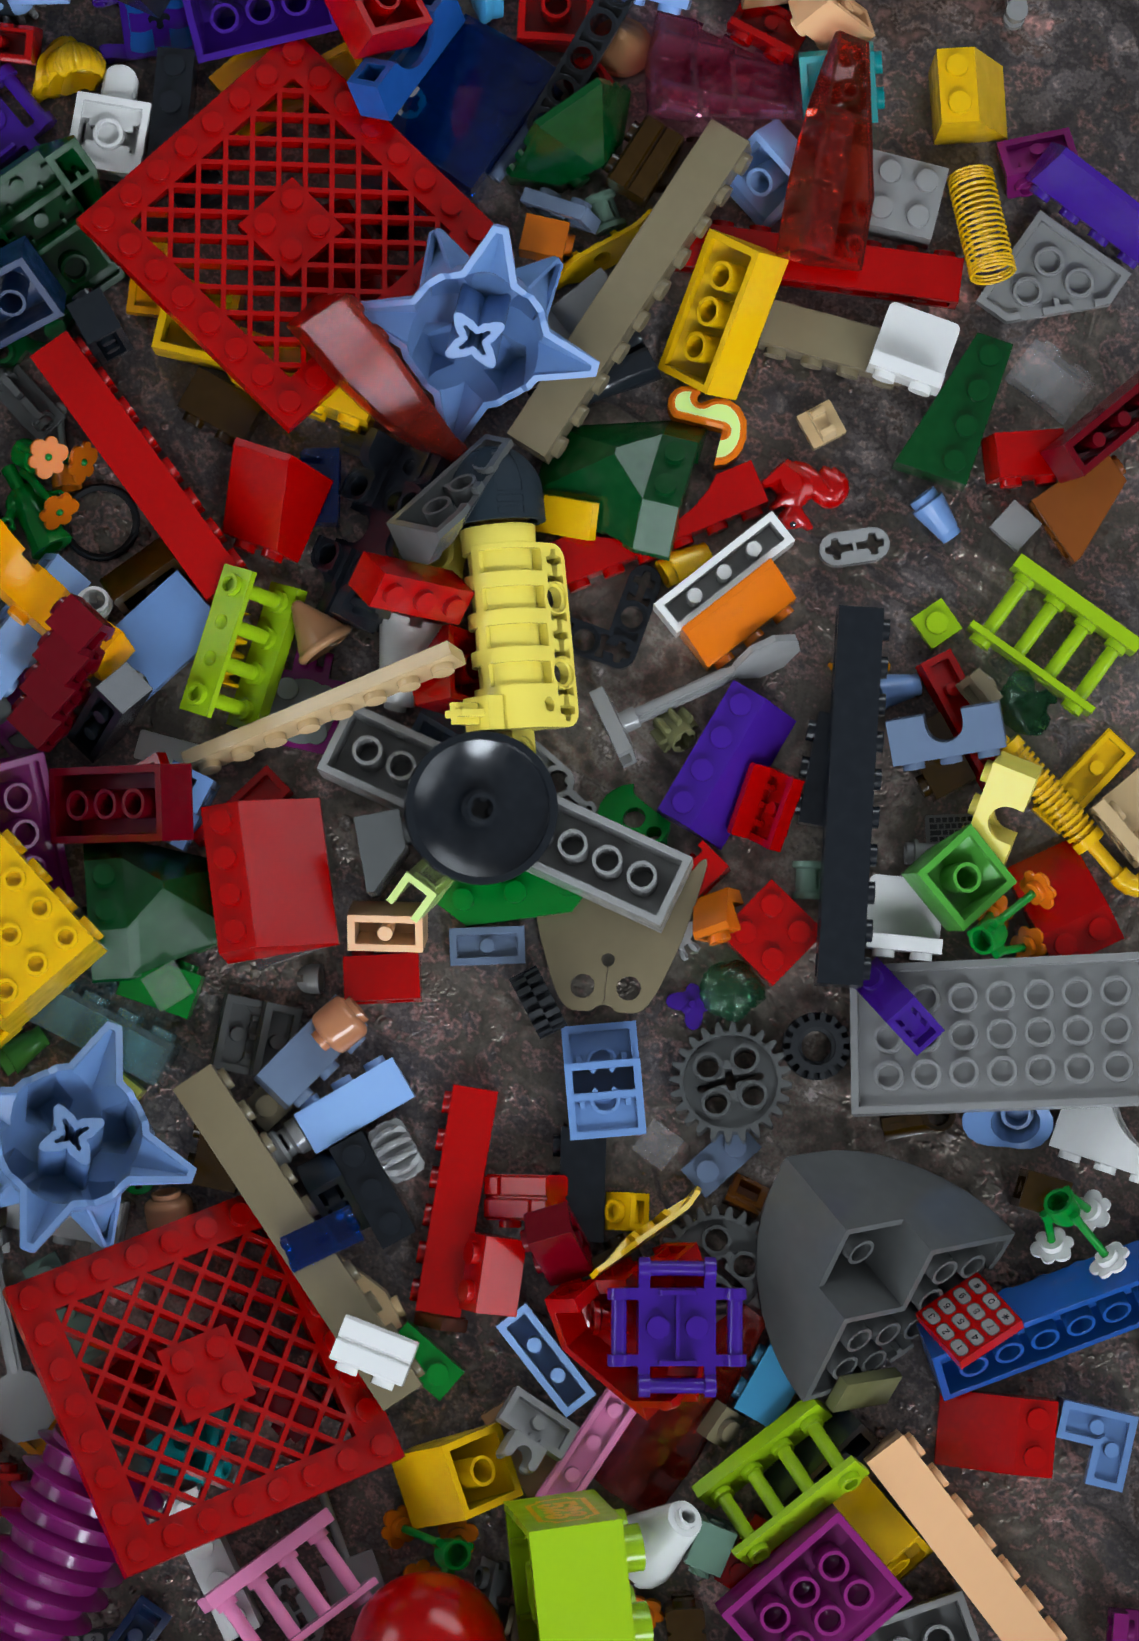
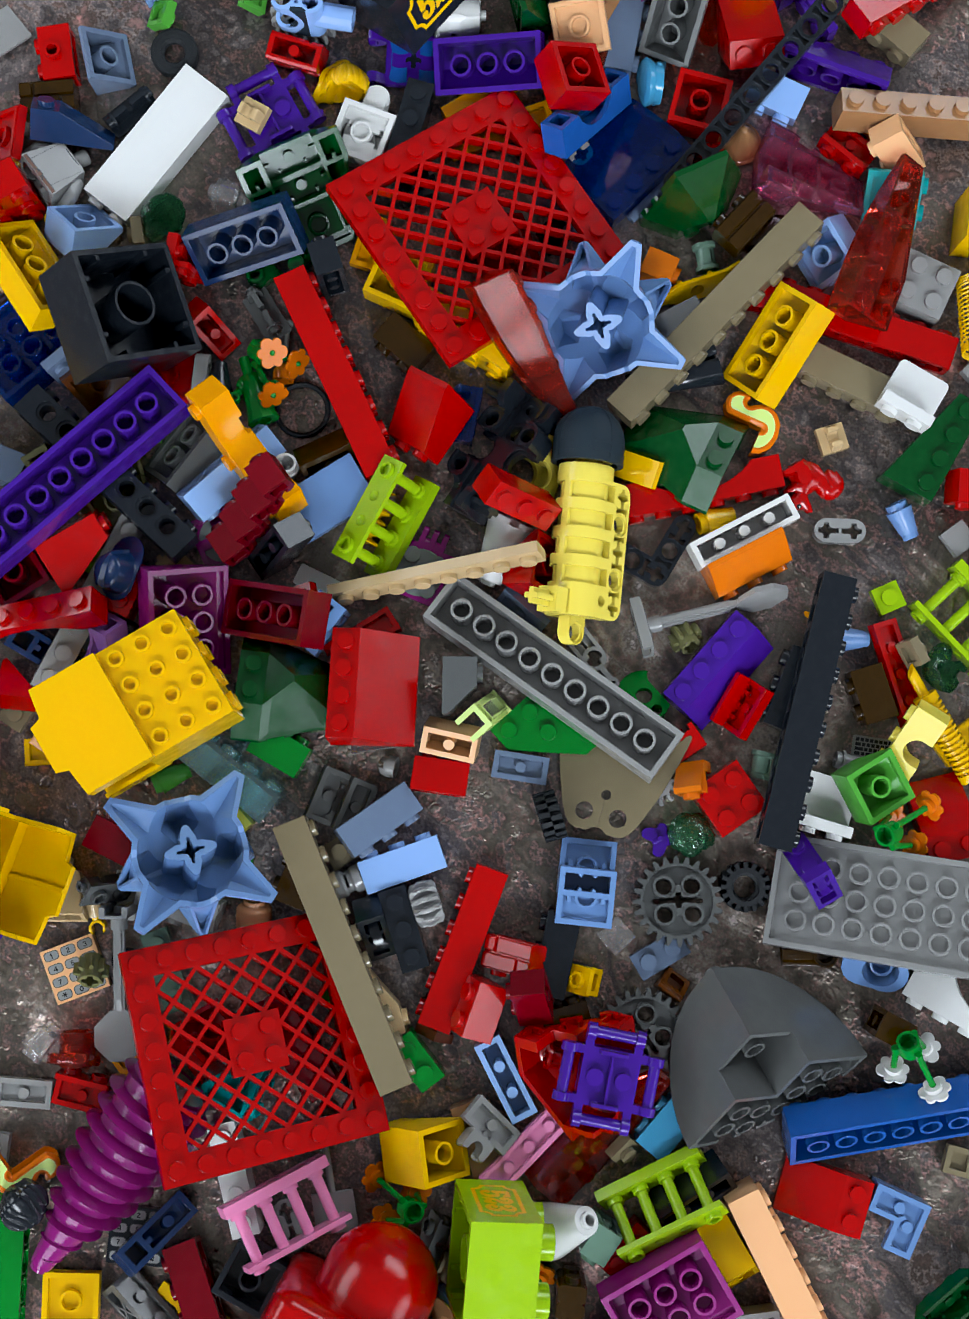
camera: 15 degrees right, 0 degrees up
clear plate [141,960,195,1012] -> none
clear blue hinge [280,1205,366,1273] -> none
medium nougat hat [291,600,352,665] -> none
nougat head [311,996,369,1053] -> none
white brick [329,1314,420,1391] -> none
dark grey wedge [386,434,514,565] -> none
black dish [404,731,558,885] -> none
sand blue plate [520,187,601,234] -> none
yellow piece [590,1186,702,1279] -> none
olive tile [825,1367,903,1413] -> none
sand blue arch [885,700,1008,772] -> none
tile [915,1272,1024,1370] -> none

